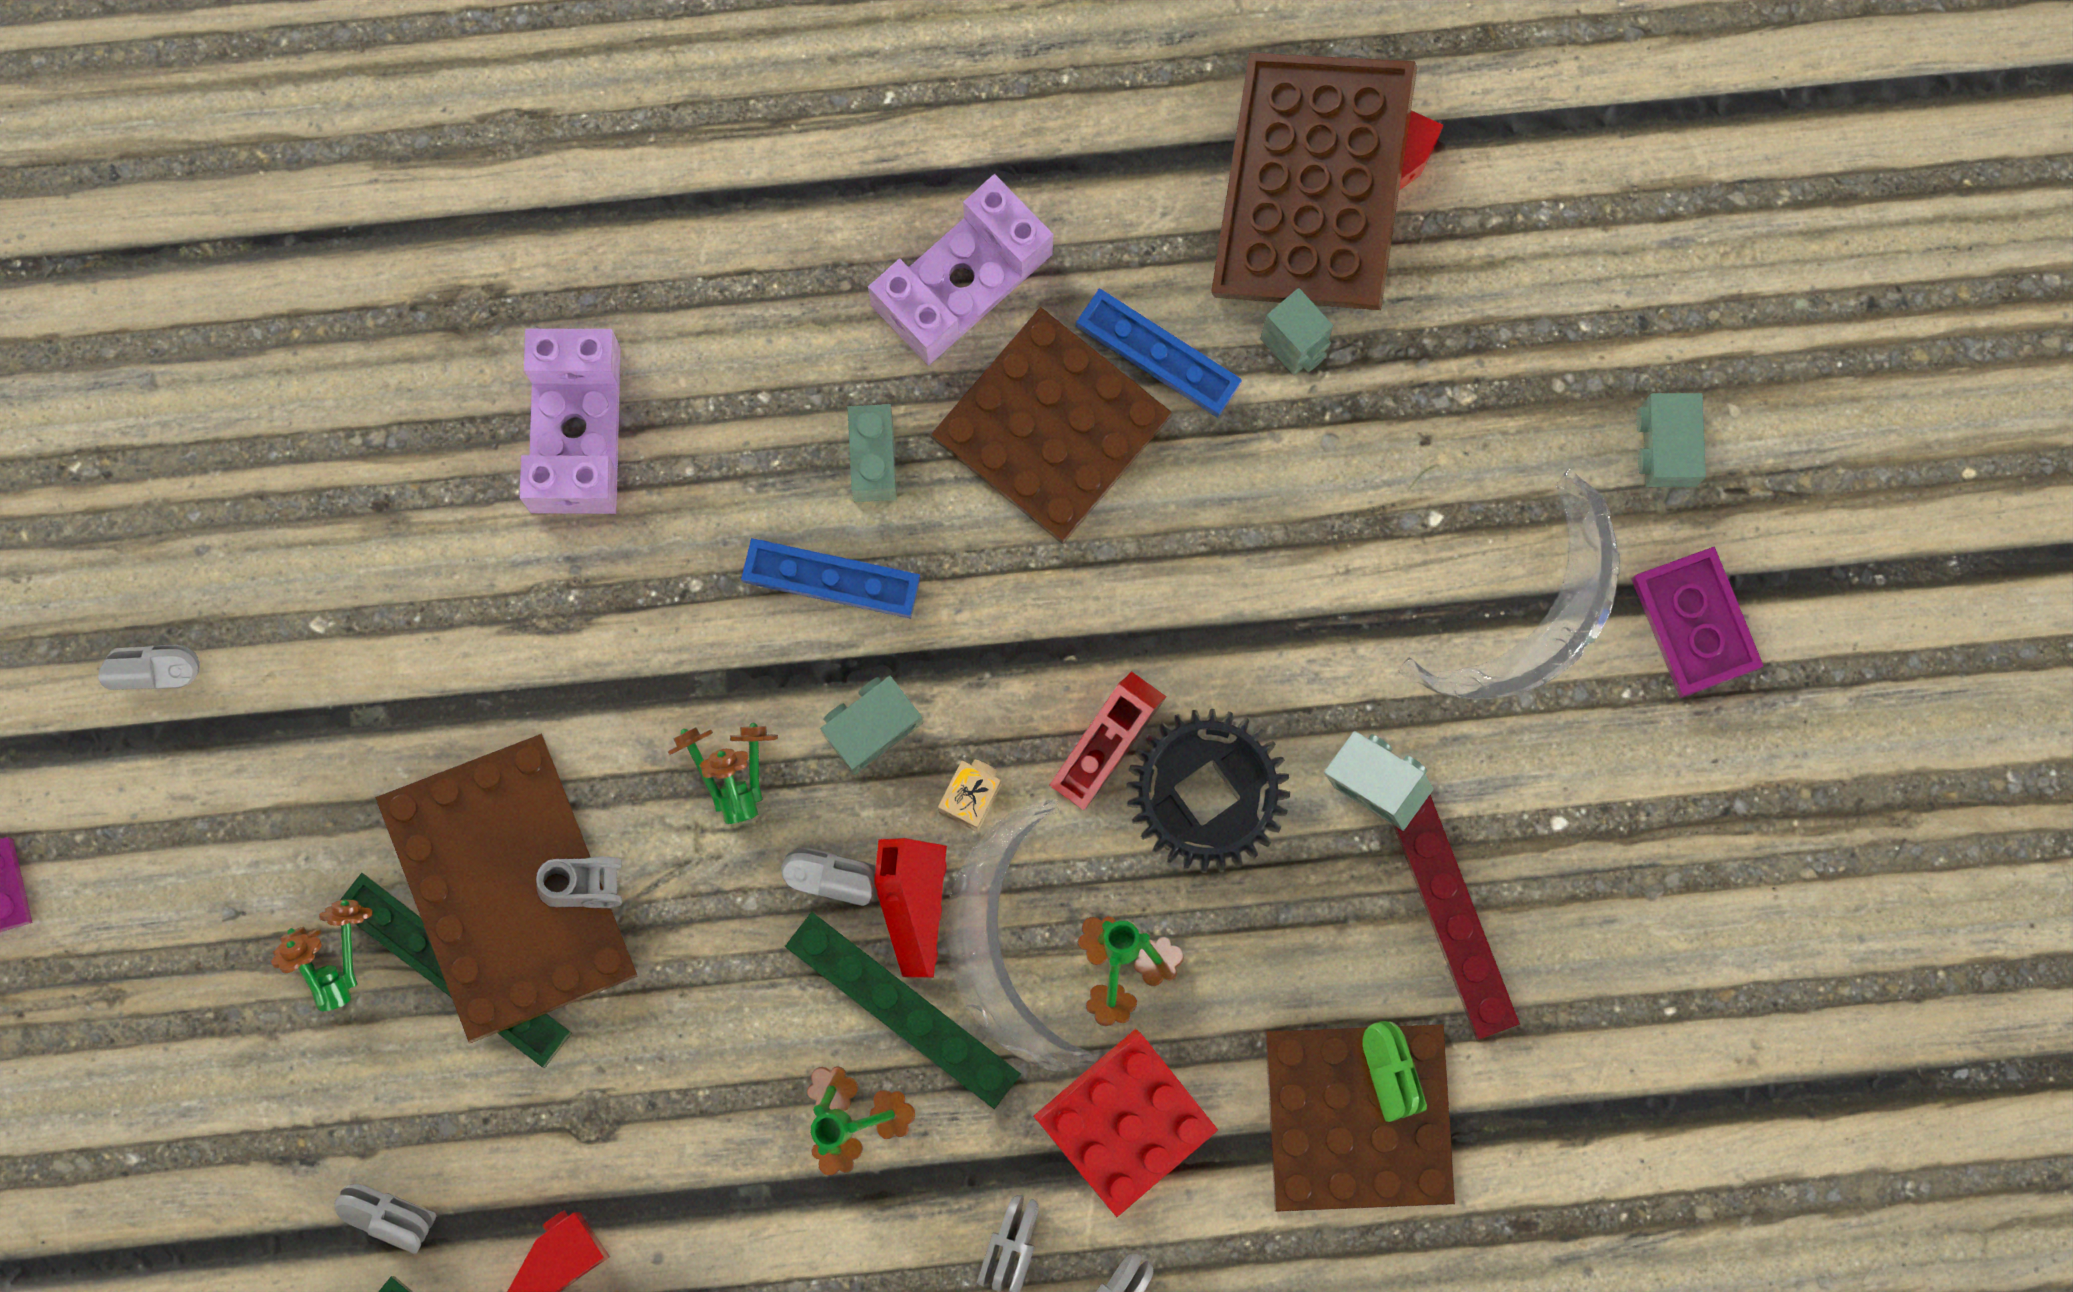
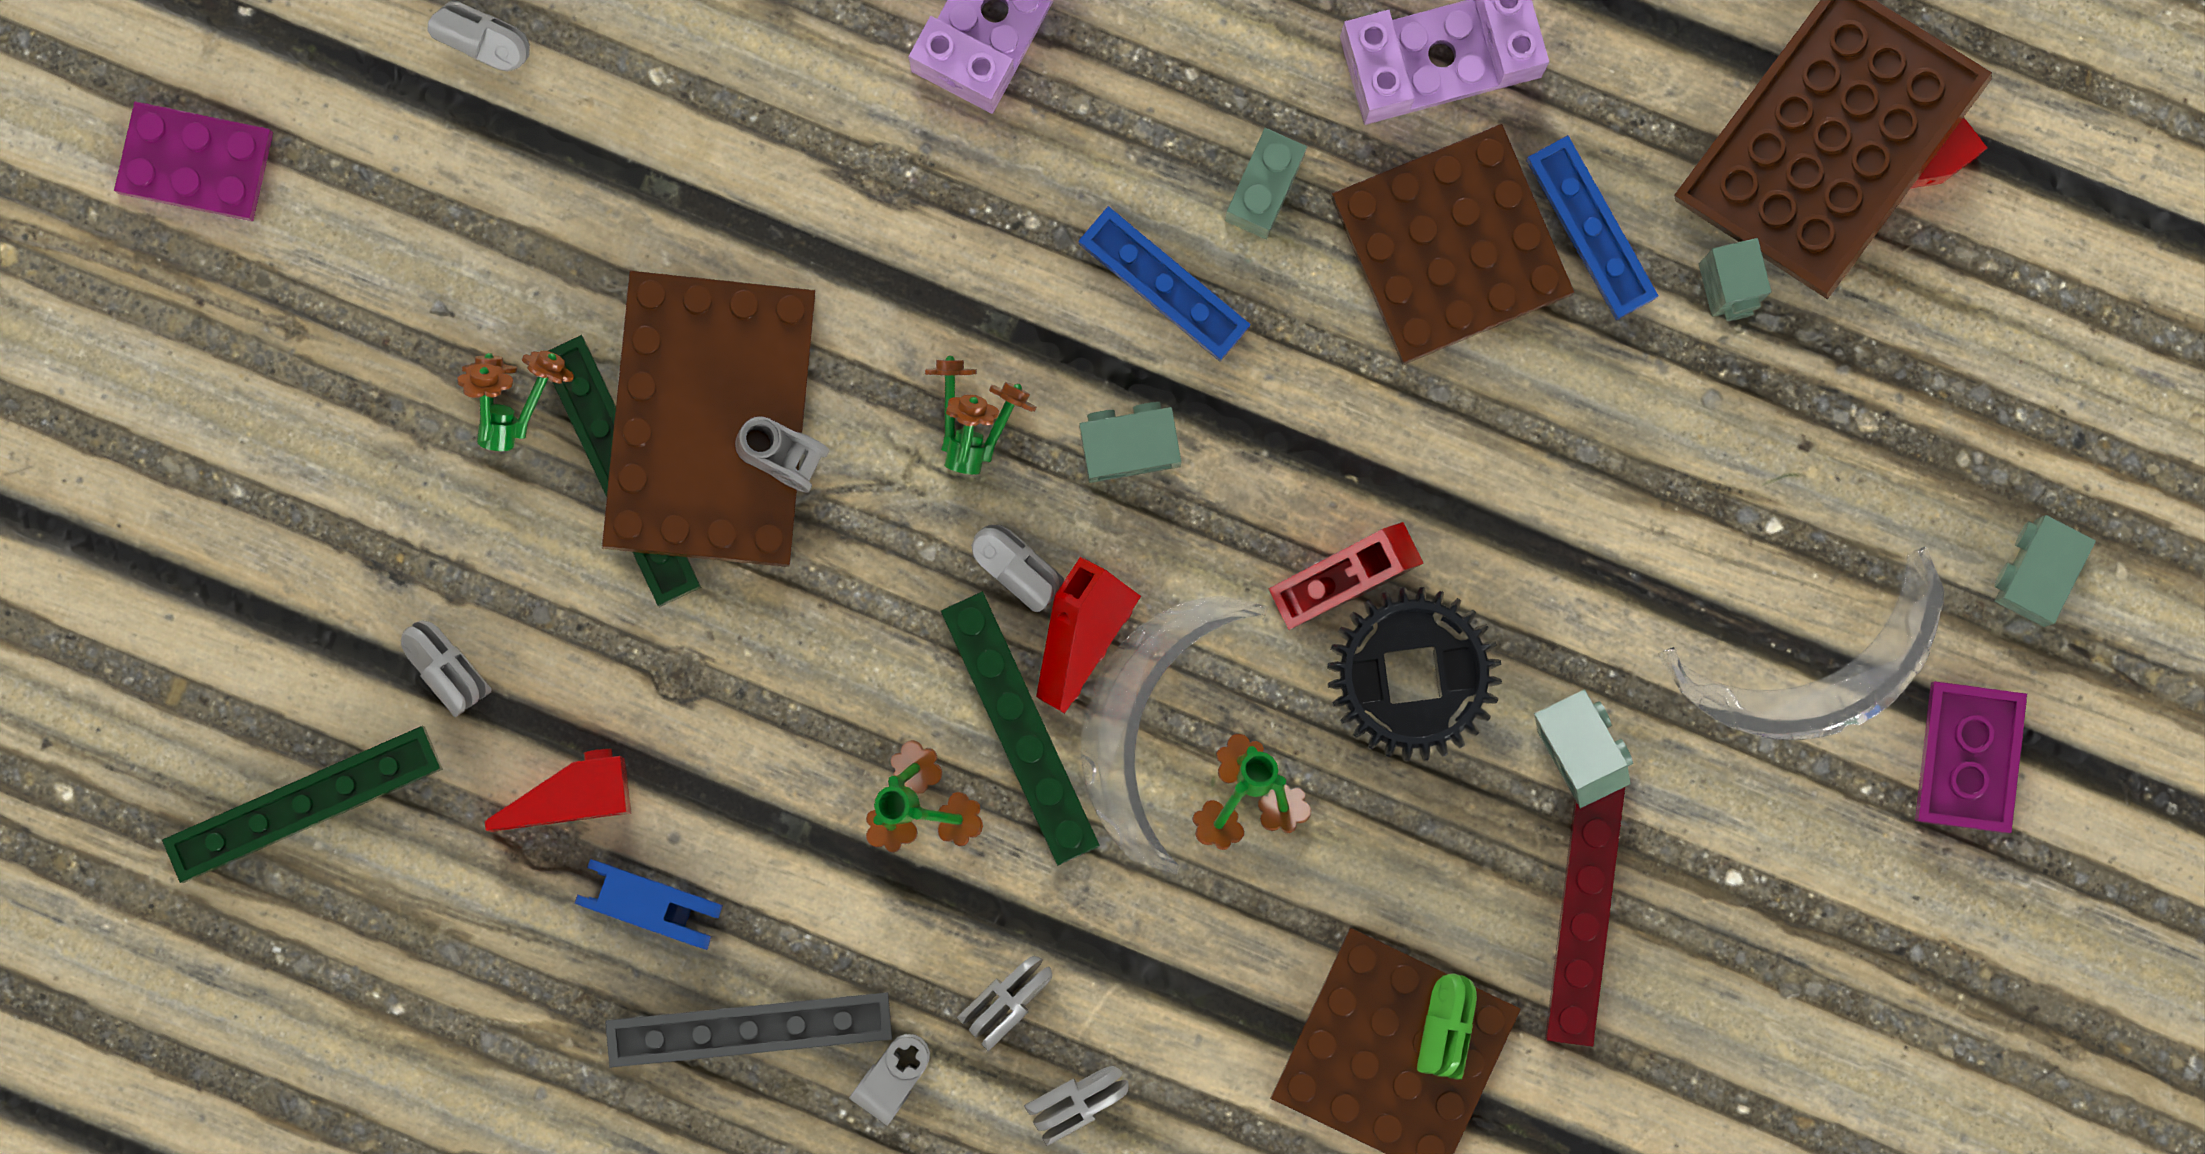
camera: 25 degrees right, 5 degrees up
tan brick [938,759,1001,832] -> none
red plate [1033,1029,1218,1218] -> none

